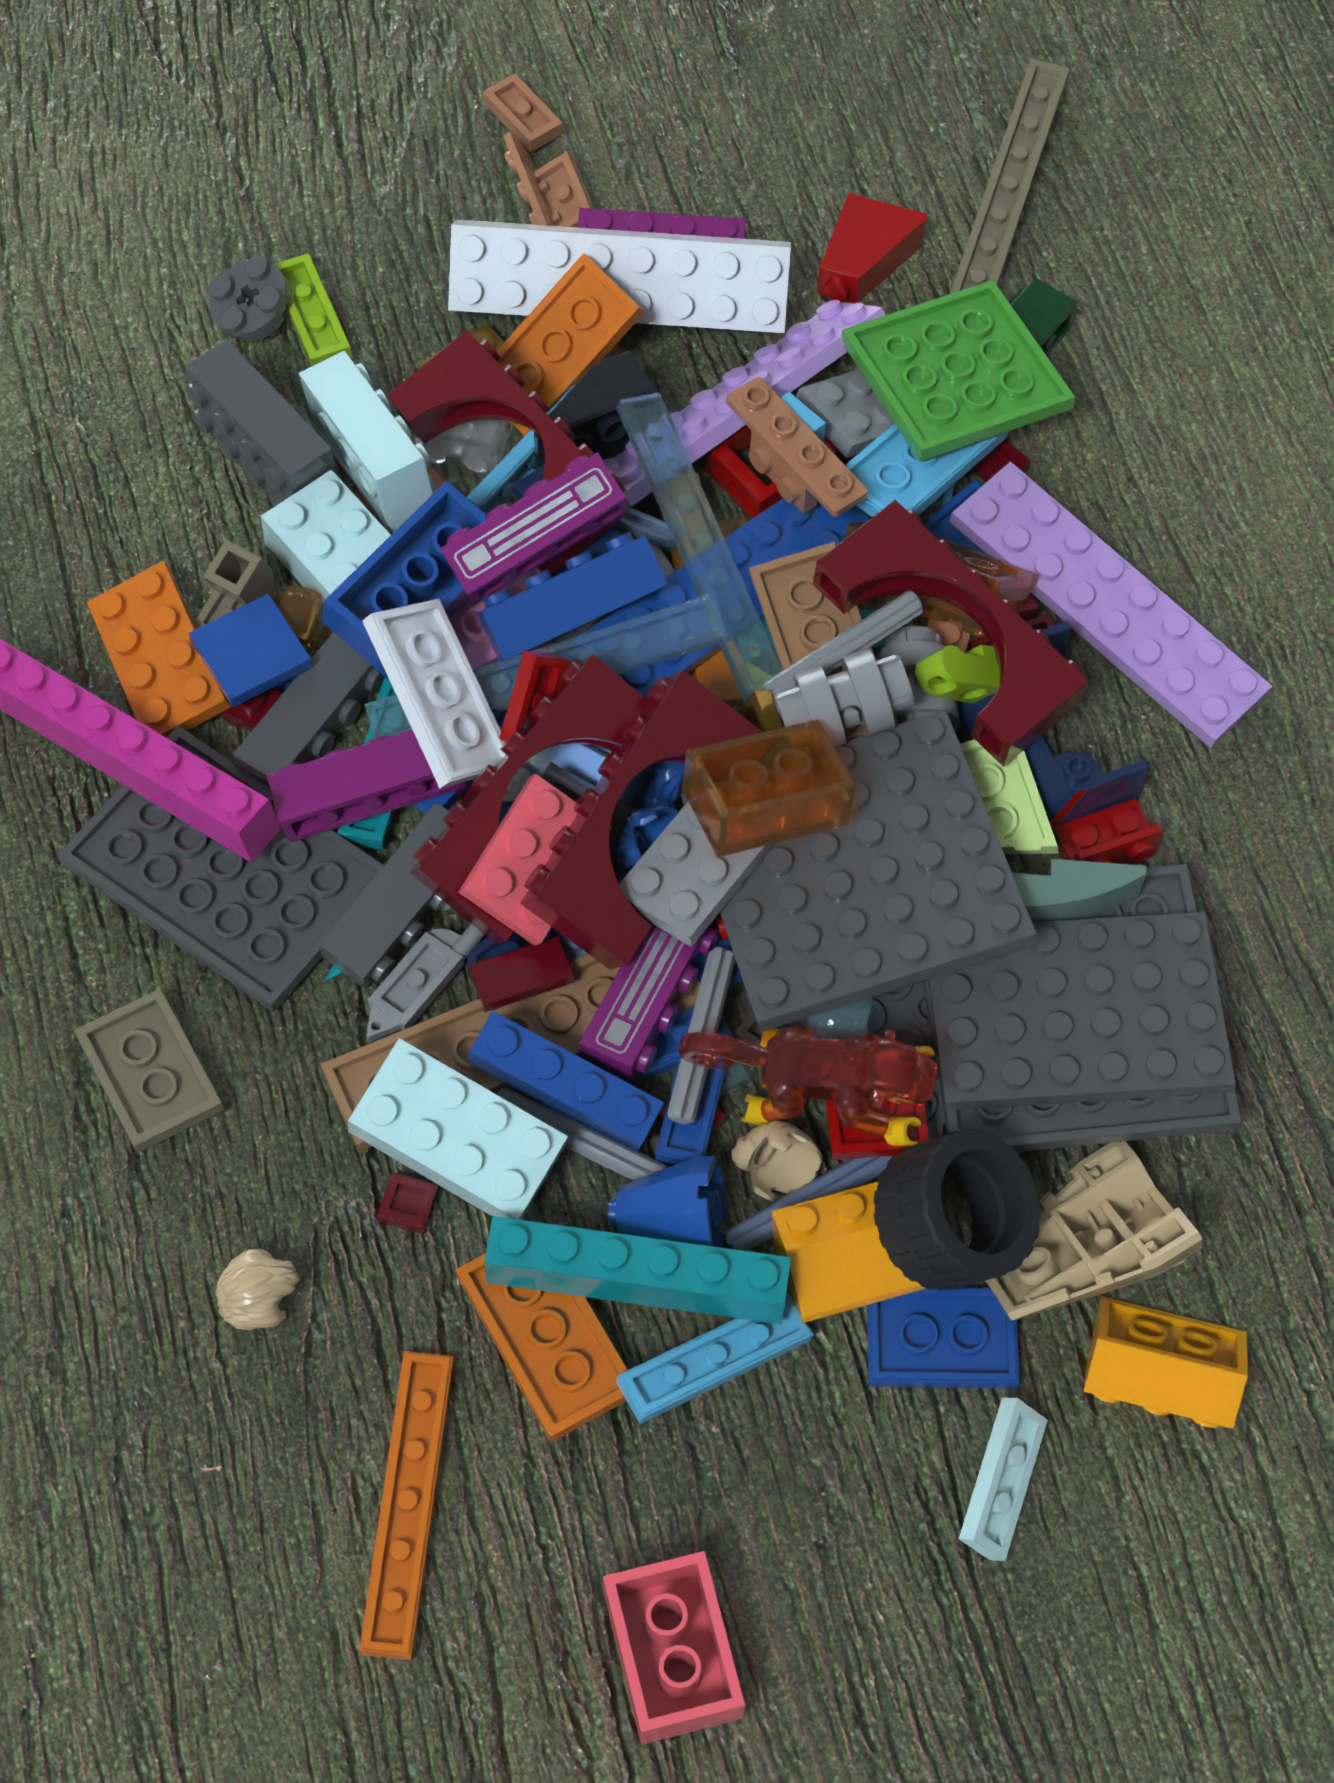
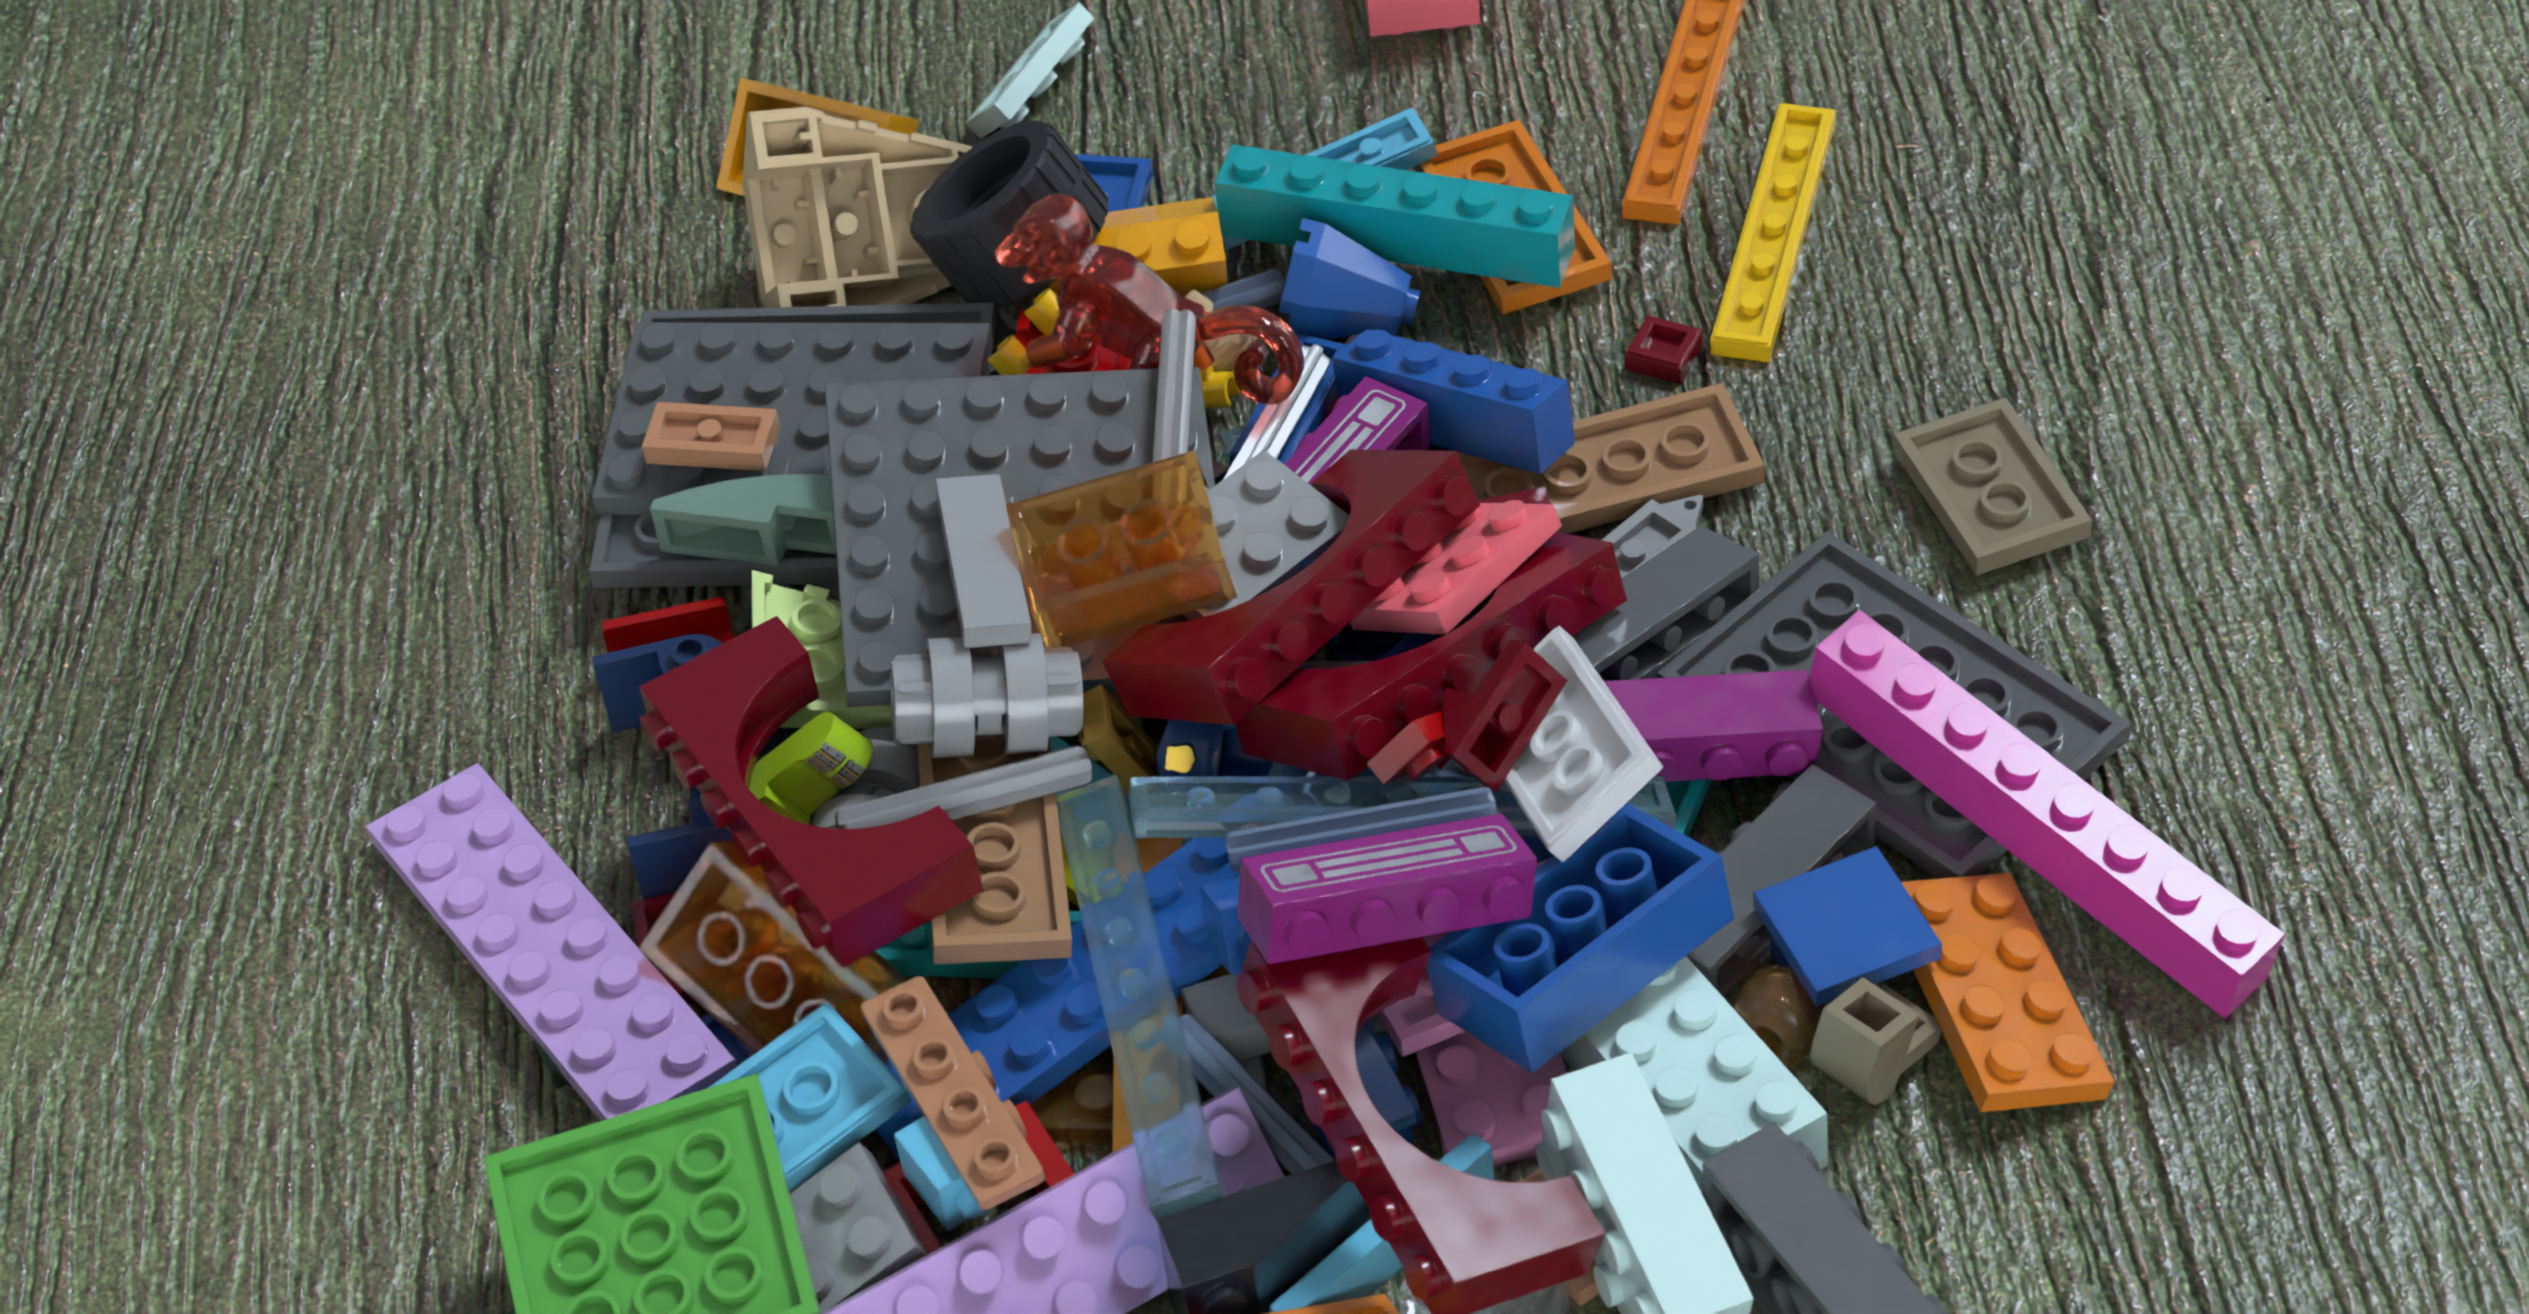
camera: 165 degrees left, 15 degrees down
tan hair [216,1249,300,1331] -> none
light aqua brick [348,1038,568,1220] -> none
none -> nougat plate [642,402,780,471]
none -> light grey tile [936,474,1031,648]
none -> light grey axle [1149,308,1196,519]
none -> sand blue axle [1226,787,1497,872]
none -> dark red slope [1442,639,1568,792]
none -> yellow tile [1710,103,1836,363]

